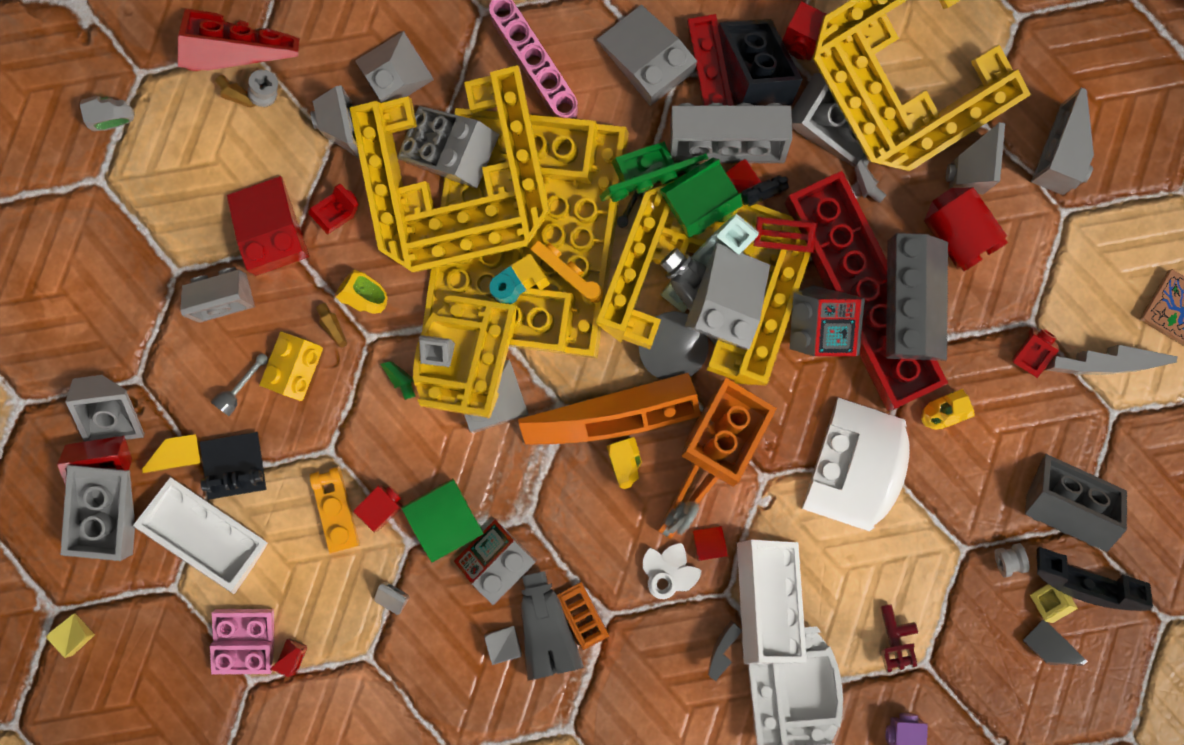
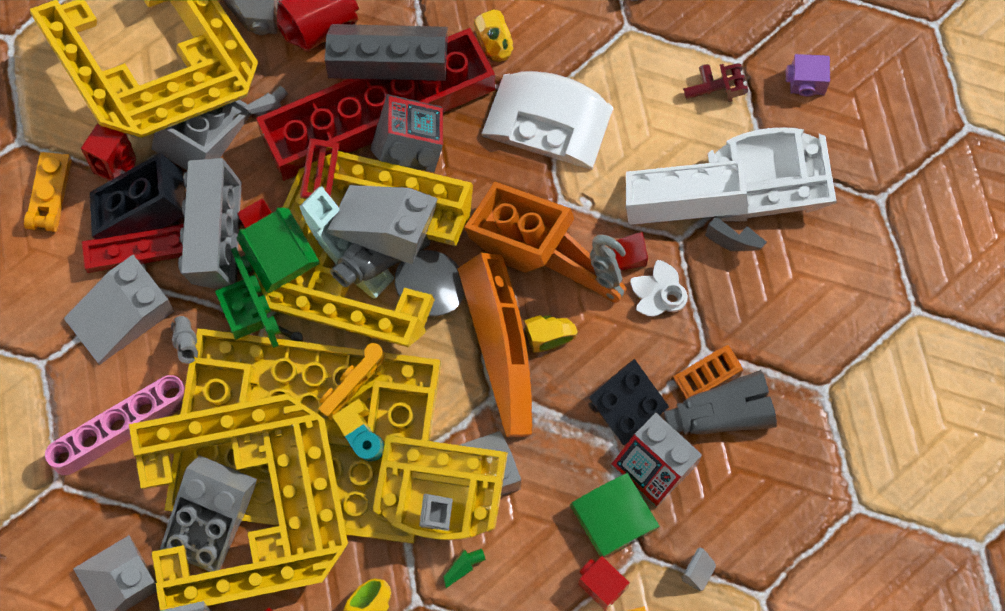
camera: 95 degrees left, 15 degrees down
light grey slope [484,626,522,665] -> none
black axle [741,175,789,206] -> none
none -> light grey pin [171,316,198,364]
none -> black hinge [588,359,669,445]

